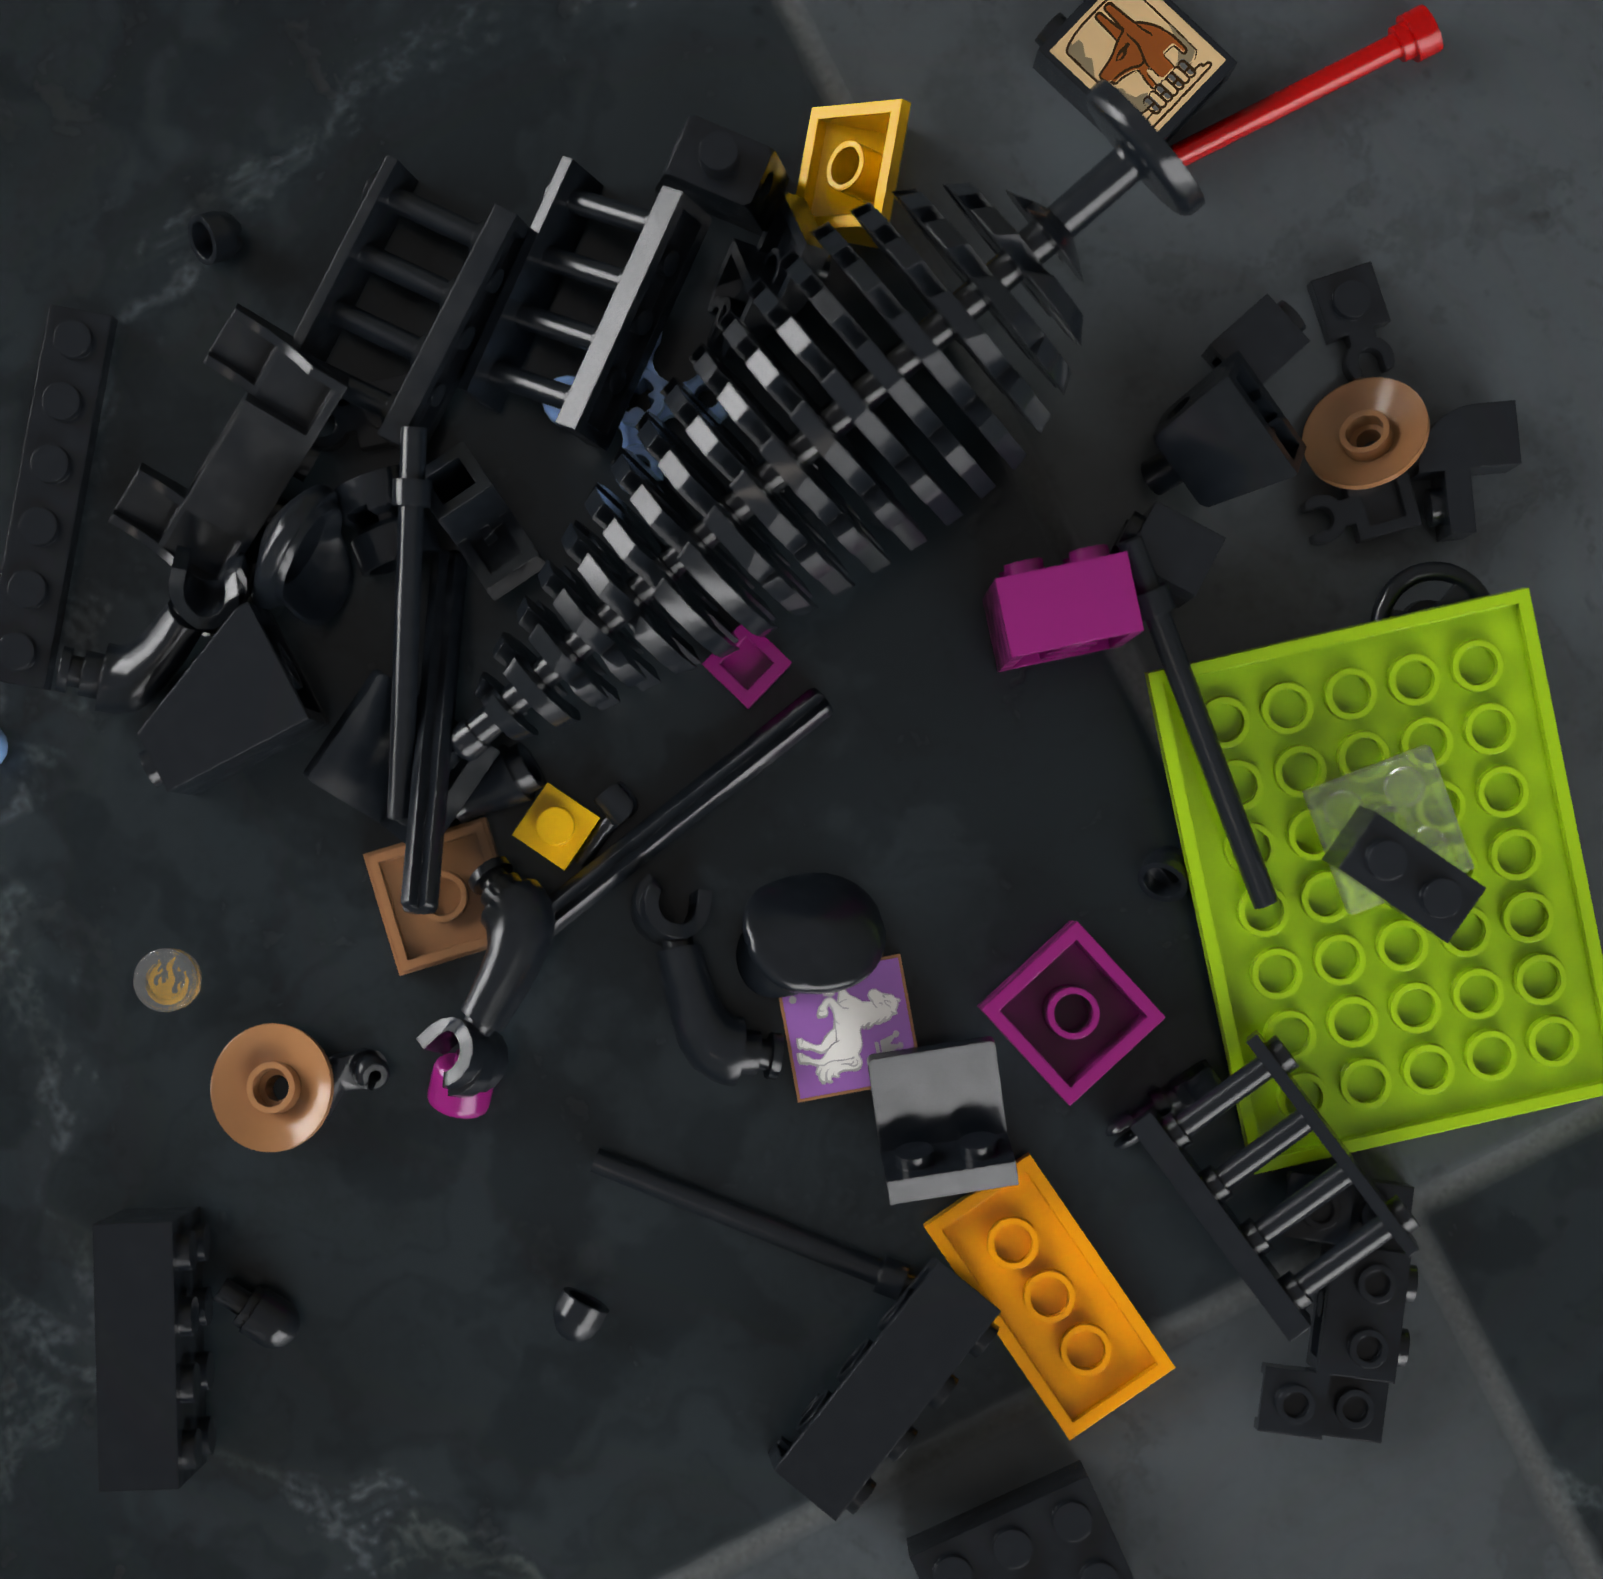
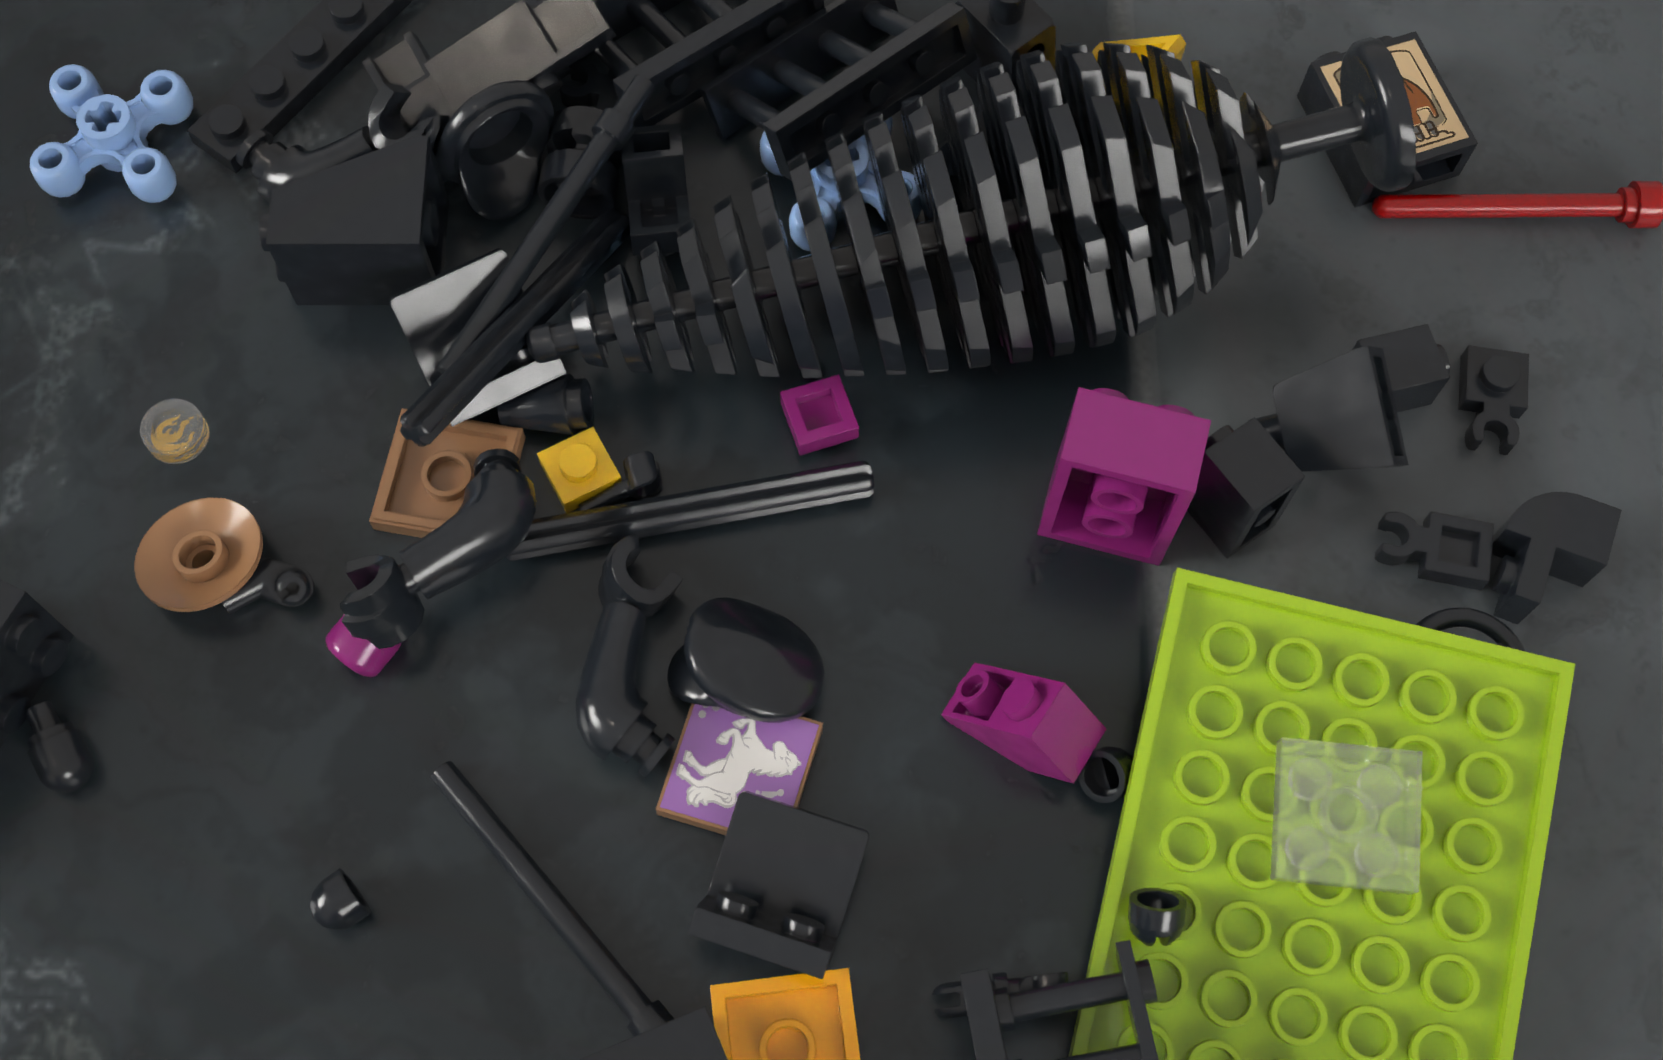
camera: 25 degrees right, 20 degrees down
magenta brick [977,920,1166,1106] -> none
black bar [1117,535,1278,909] -> none
medium nougat dish [1302,377,1430,490] -> none
black brick [1322,805,1486,943] -> none
none -> magenta slope [941,662,1106,784]
none -> black hinge [1128,888,1187,946]

